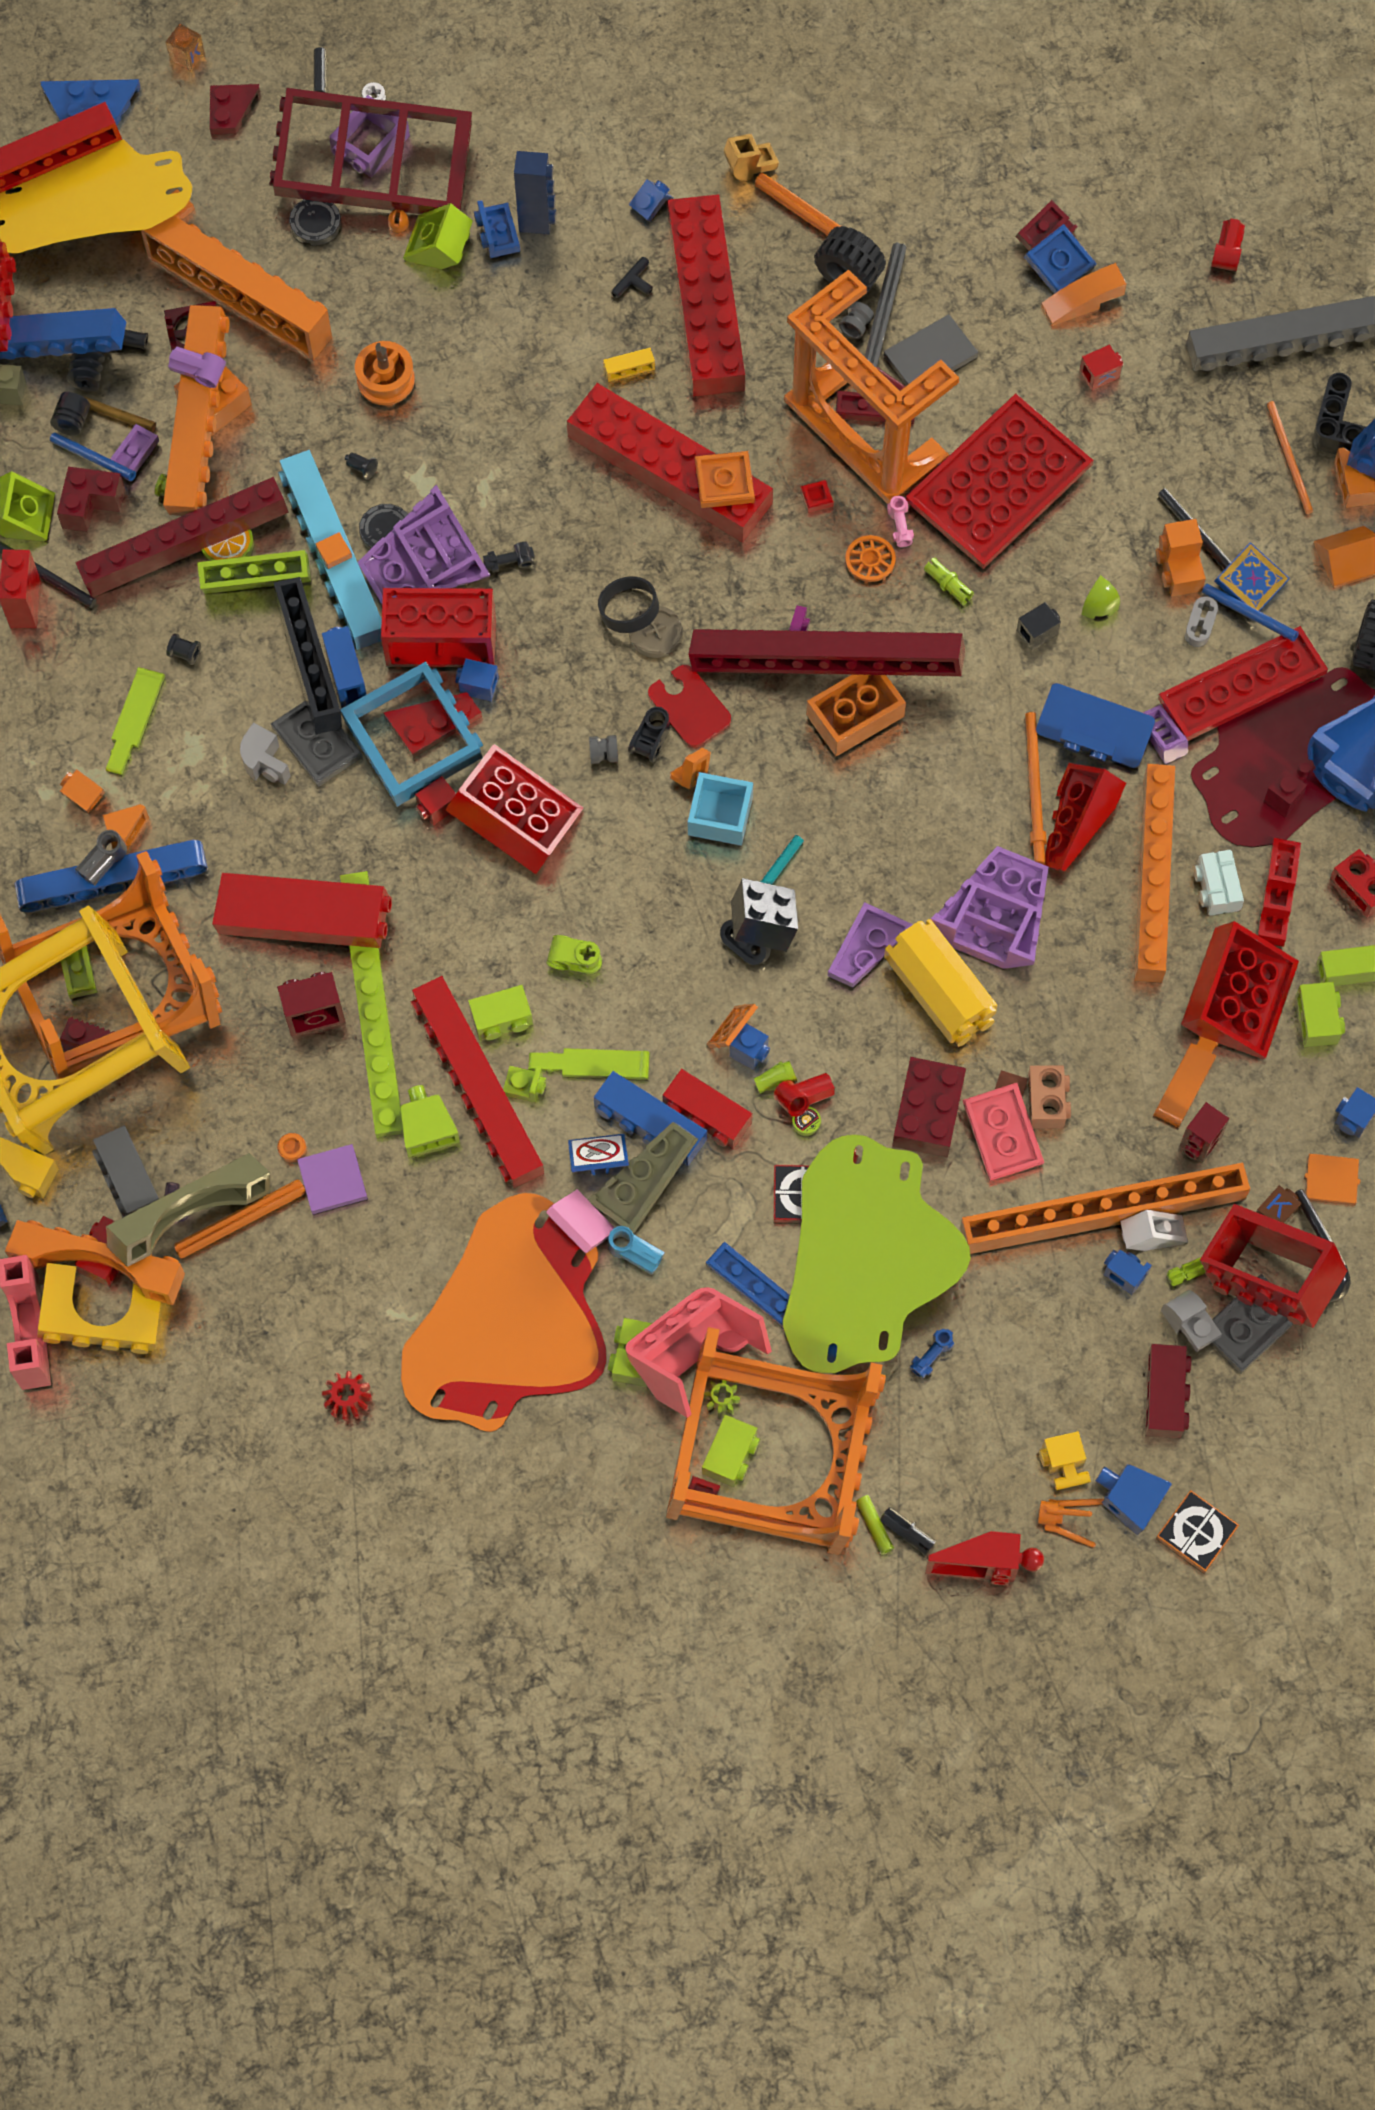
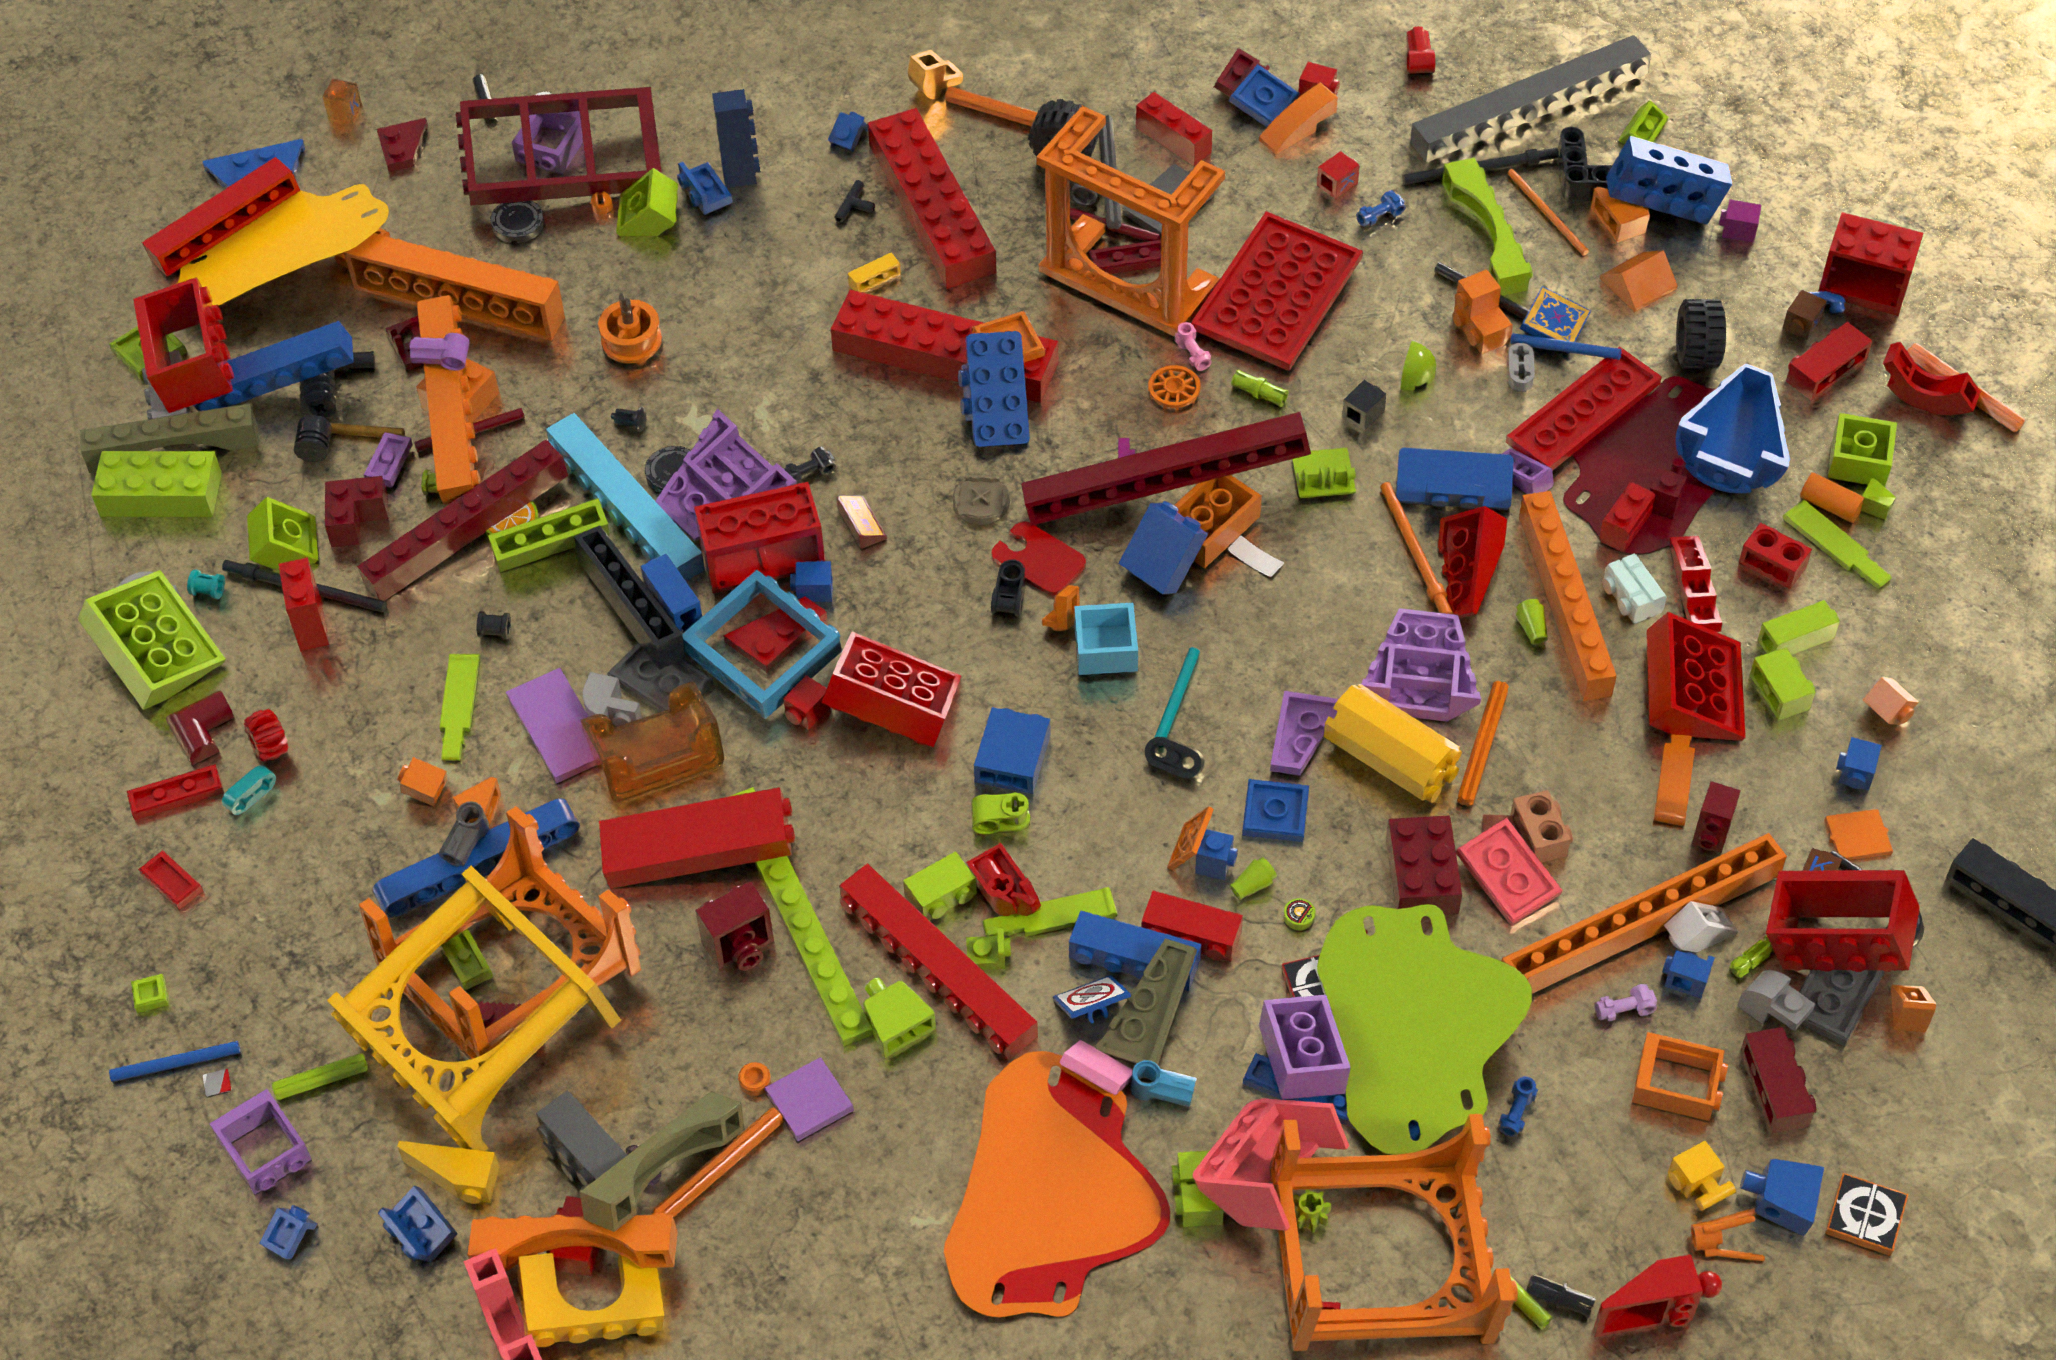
camera: 15 degrees left, 15 degrees down
blue piece [50,432,136,481] -> none
orange tile [315,532,352,569] -> none
red gear [322,1370,372,1421] -> none
dark grey wheel [589,735,618,764] -> none
black tyre [598,576,659,633] -> none
lime brick [702,1414,760,1487] -> none
black brick [731,878,798,952] -> none
red piece [774,1073,835,1117] -> none
red tile [800,480,834,513] -> none
none -> dark red piece [414,408,525,453]
none -> medium lavender tile [506,668,611,784]
none -> clear orange windscreen [580,681,724,803]
none -> dark red bush [731,940,763,971]
none -> slope [836,496,887,549]
none -> blue bracket [958,331,1030,447]
none -> red piece [966,843,1041,916]
none -> blue brick [974,707,1051,794]
none -> blue brick [1119,501,1208,594]
none -> red brick [1136,92,1213,166]
none -> white sticker [1228,536,1284,577]
none -> blue tile [1242,779,1309,842]
none -> medium lavender brick [1259,995,1351,1100]
none -> lime hinge [1292,447,1356,498]
none -> red brick [1298,62,1340,98]
none -> blue bar [1356,190,1406,227]
none -> black bar [1402,147,1559,185]
none -> lime arch [1442,157,1533,296]
none -> orange axle [1457,681,1509,807]
none -> lime cone [1516,599,1548,645]
none -> lavender bar [1594,984,1657,1021]
none -> red brick [1599,482,1655,552]
none -> orange window [1631,1032,1728,1121]
none -> orange slope [1891,985,1936,1032]

